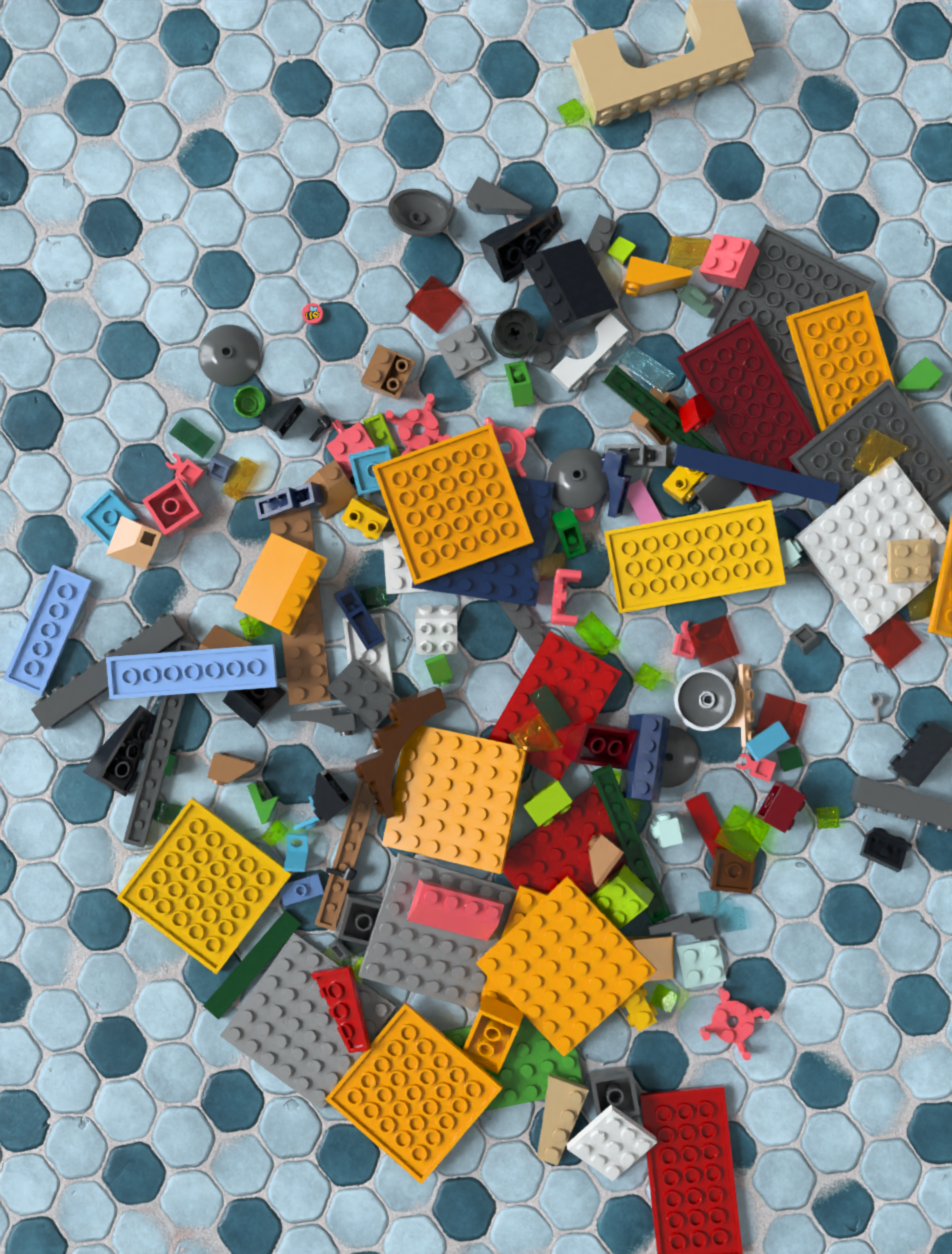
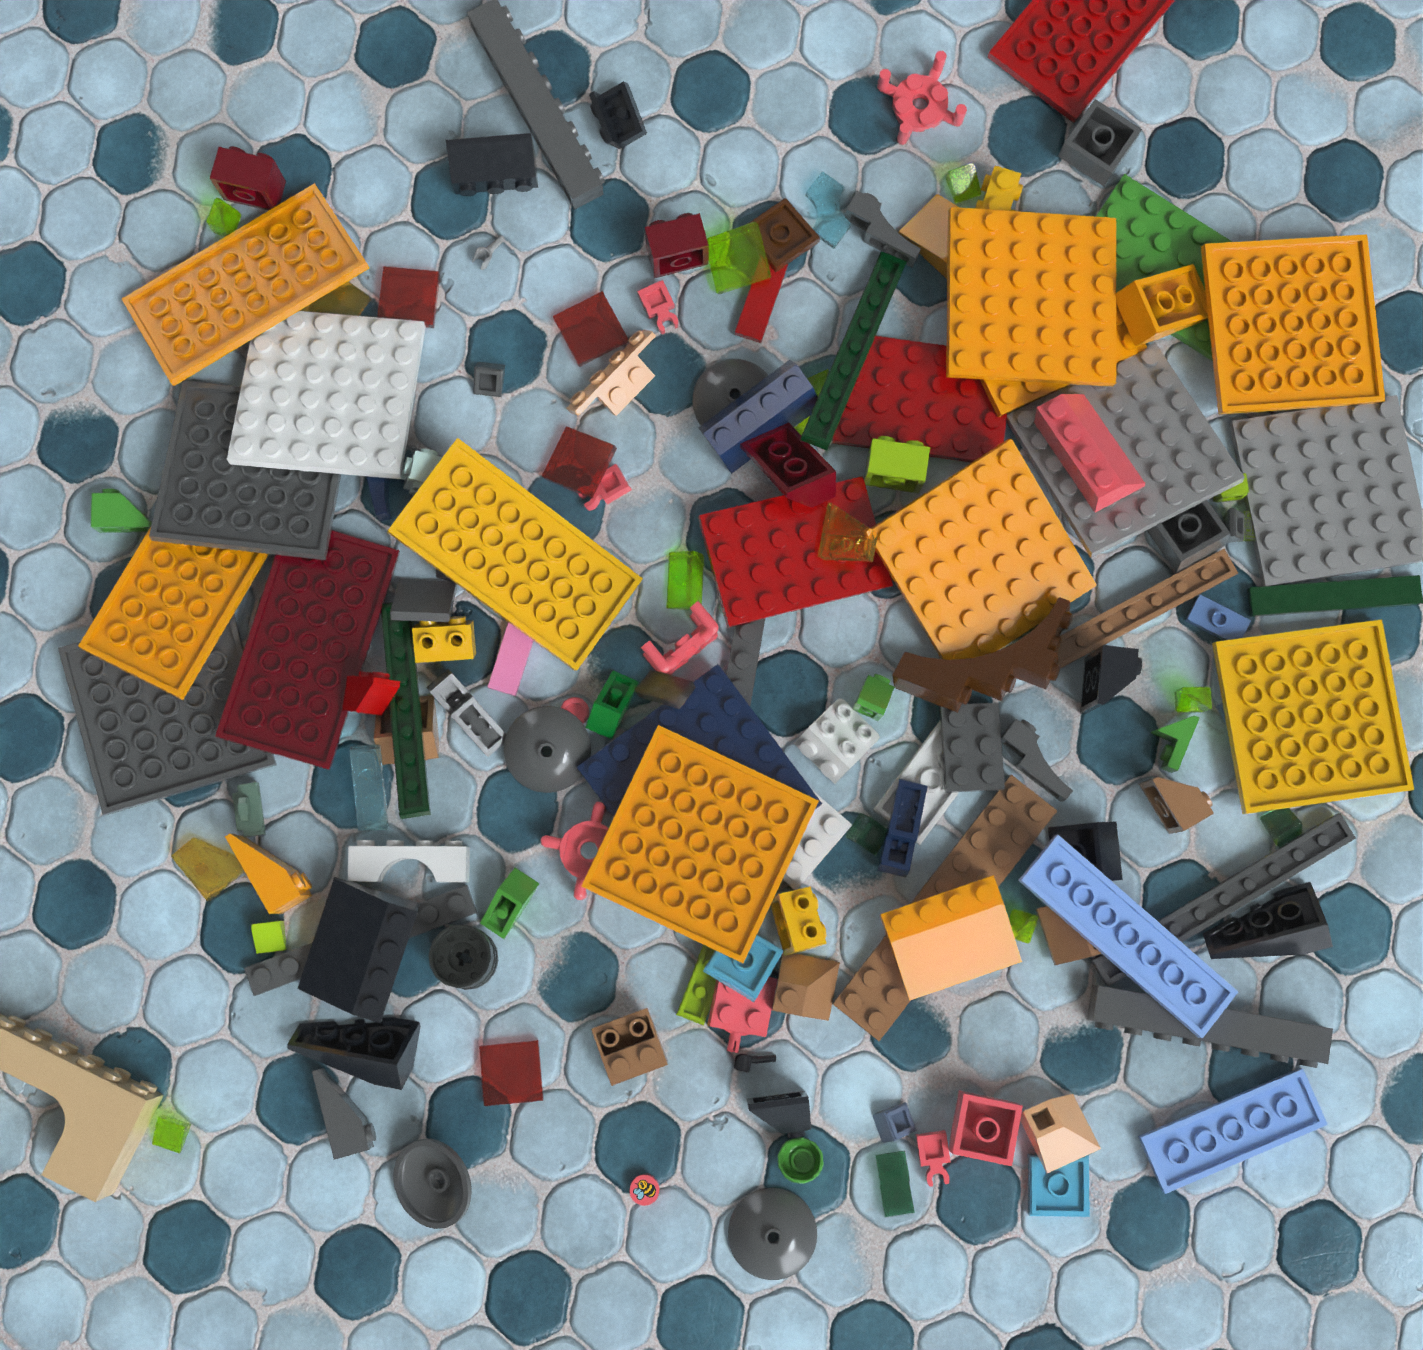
camera: 140 degrees left, 5 degrees down
dark green tile [163,753,180,776] -> none
clear yellow hinge [221,456,259,502] -> none
dark blue slope [254,482,324,521] -> none
medium azure bracket [284,833,308,872] -> none
medium azure bracket [293,795,319,830] -> none
red wing [311,965,371,1053] -> none
black hand [326,866,357,881] -> none
coral plate [385,393,451,455] -> none
light grey plate [436,323,492,380] -> none
clear green slope [529,684,571,733] -> none
tan wing [537,1073,589,1165] -> none
white plate [567,1104,658,1181] -> none
medium nougat slope [588,833,624,887] -> none
lime brick [590,864,654,929] -> none
dark blue slope [601,449,632,518] -> none
clear neon green slope [632,662,662,691] -> none
light aqua brick [650,812,684,848] -> none
dark blue tile [672,443,841,505] -> none
dark grey dish [674,668,737,731] -> none
light aqua plate [676,938,726,988] -> none
coral brick [699,234,760,289] -> none
medium azure tile [745,721,790,761] -> none
dark green tile [776,746,804,772] -> none
clear neon green tile [816,806,840,829] -> none
clear yellow wing [852,429,908,477] -> none
tan plate [887,538,931,583] -> none

